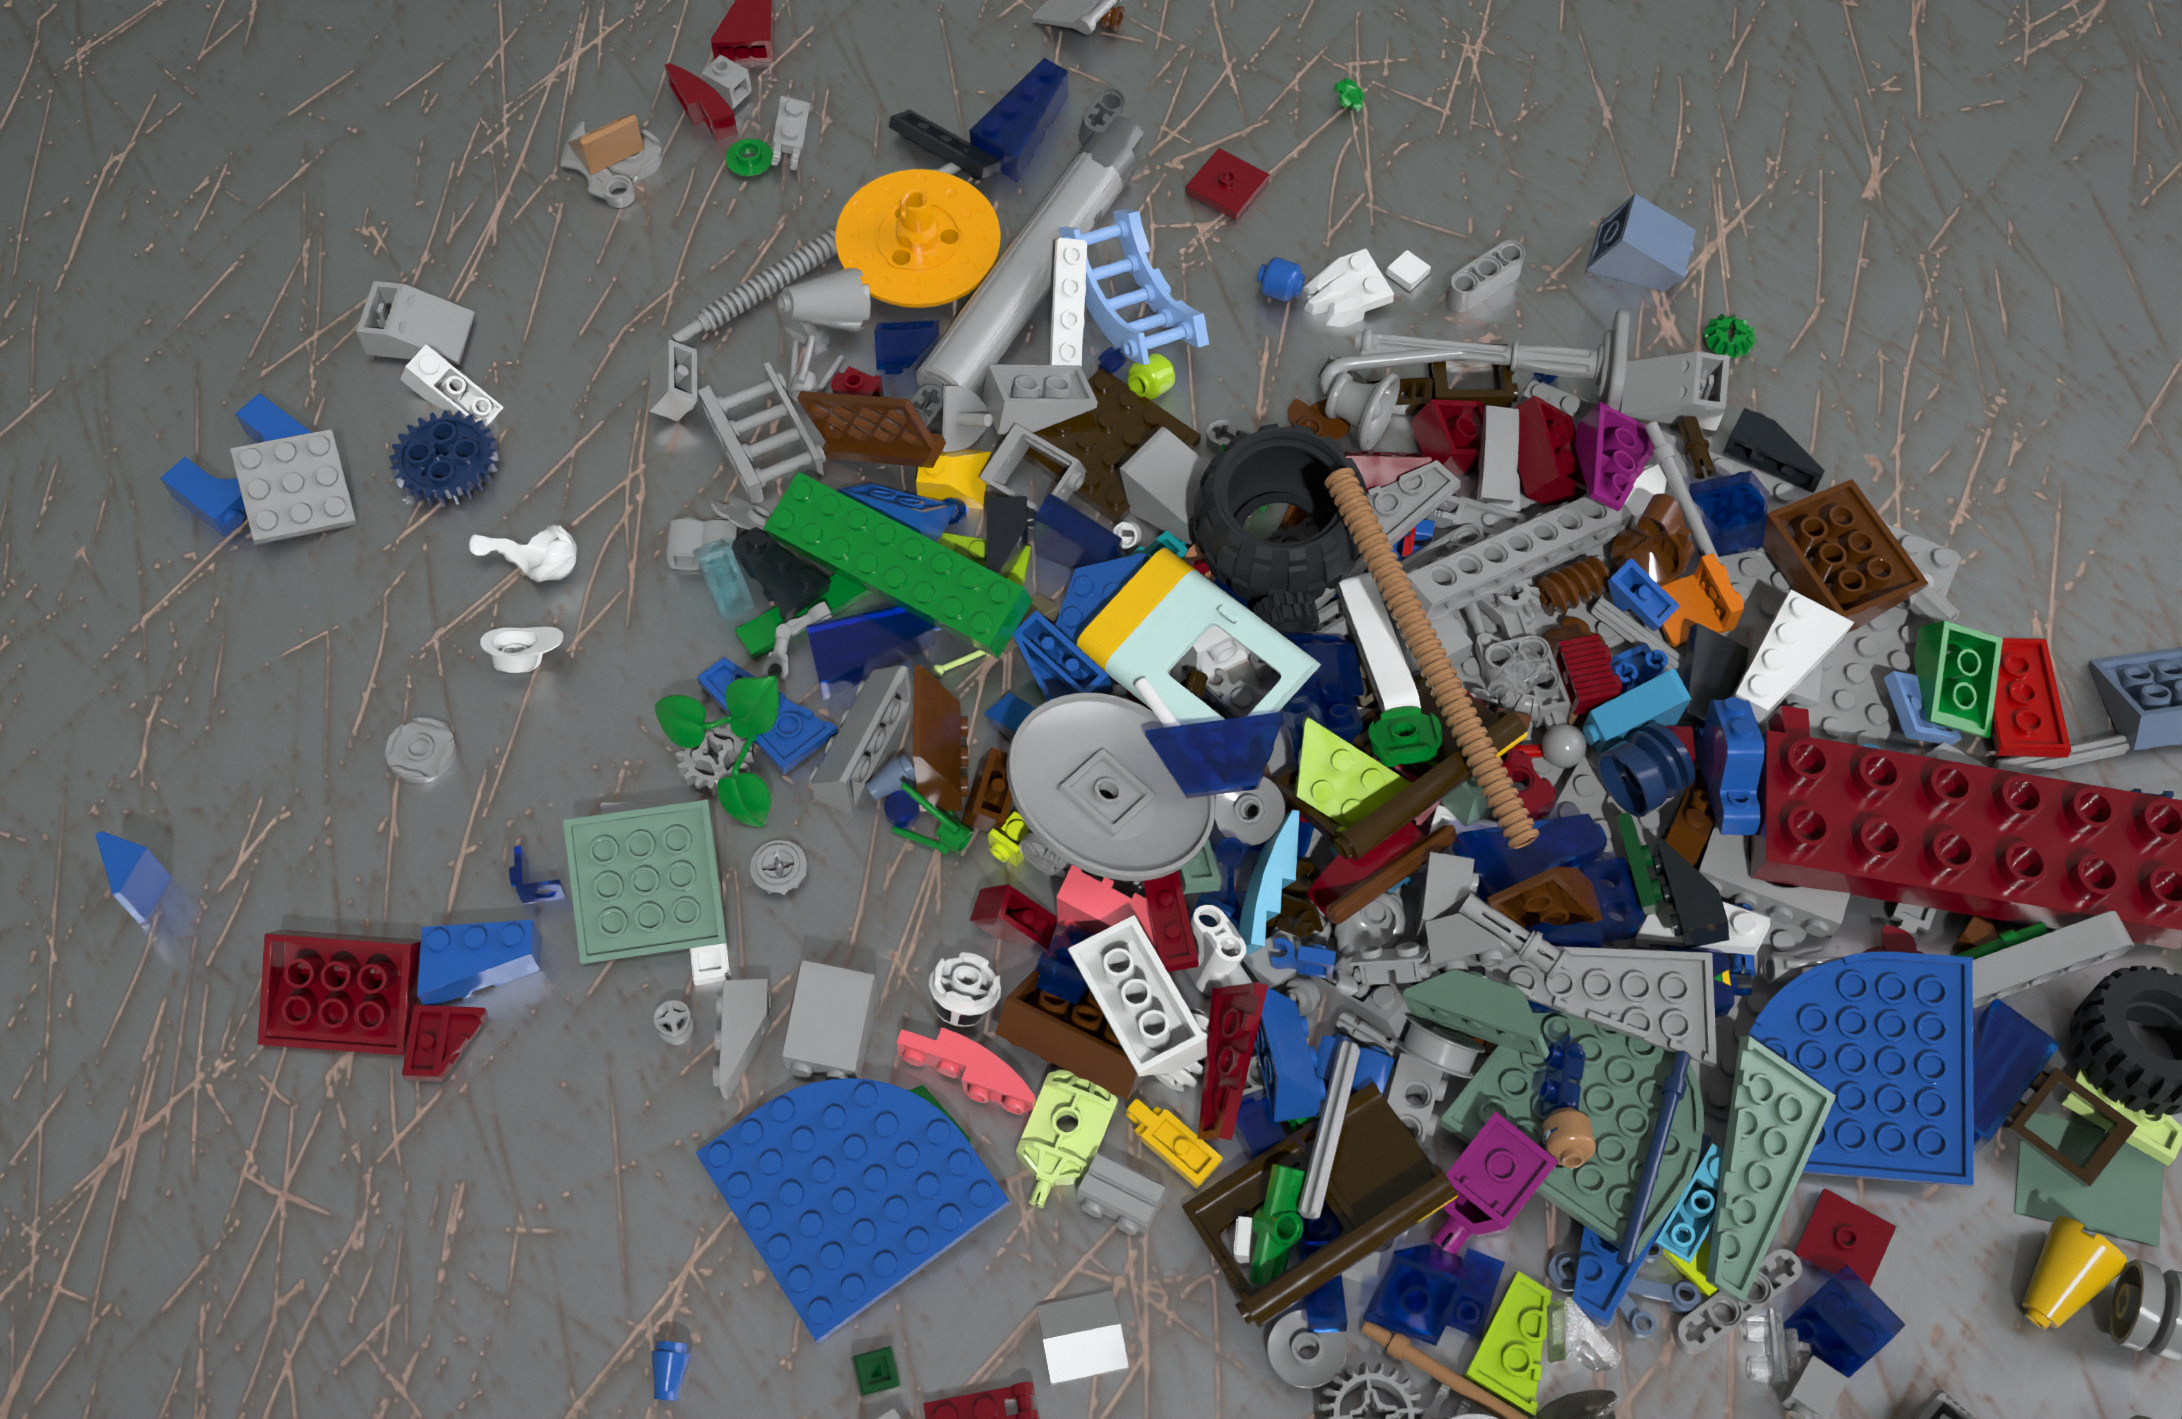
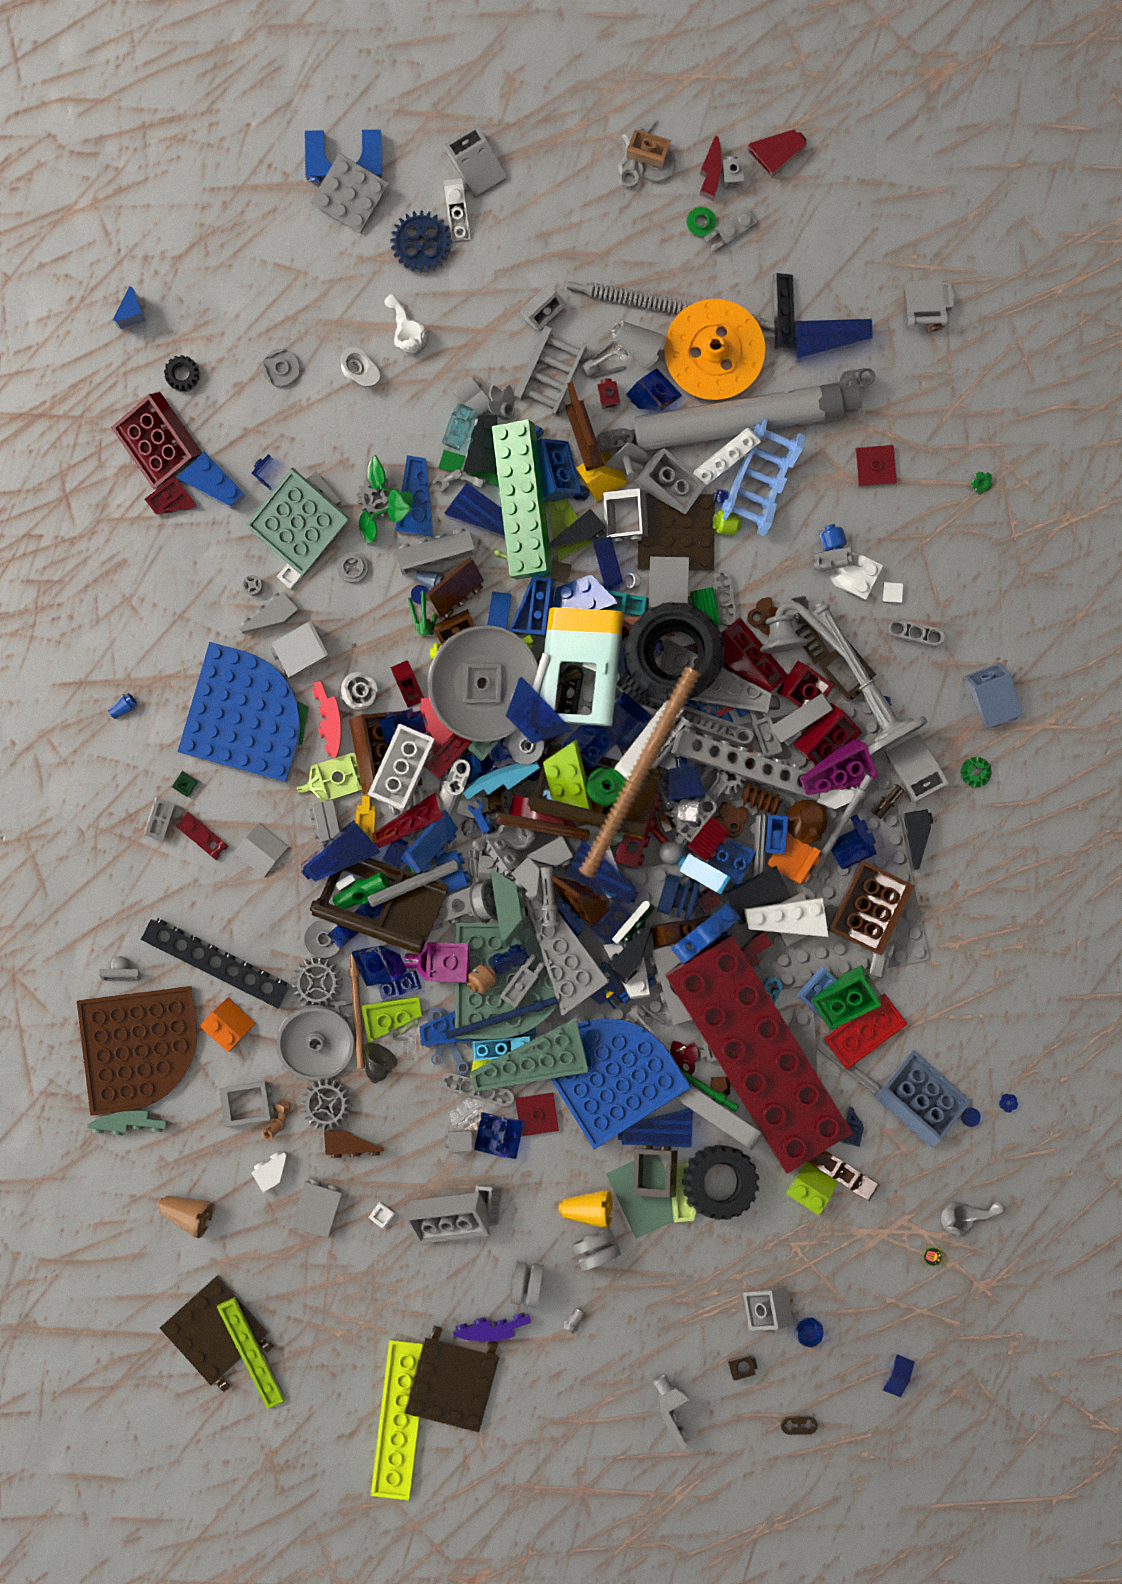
camera: 50 degrees right, 25 degrees up
none -> black tyre [164,355,200,392]
none -> clear blue slope [301,820,380,882]
none -> light grey hinge [500,954,545,1008]
none -> clear blue torso [668,756,705,802]
none -> light grey hinge [813,547,855,572]

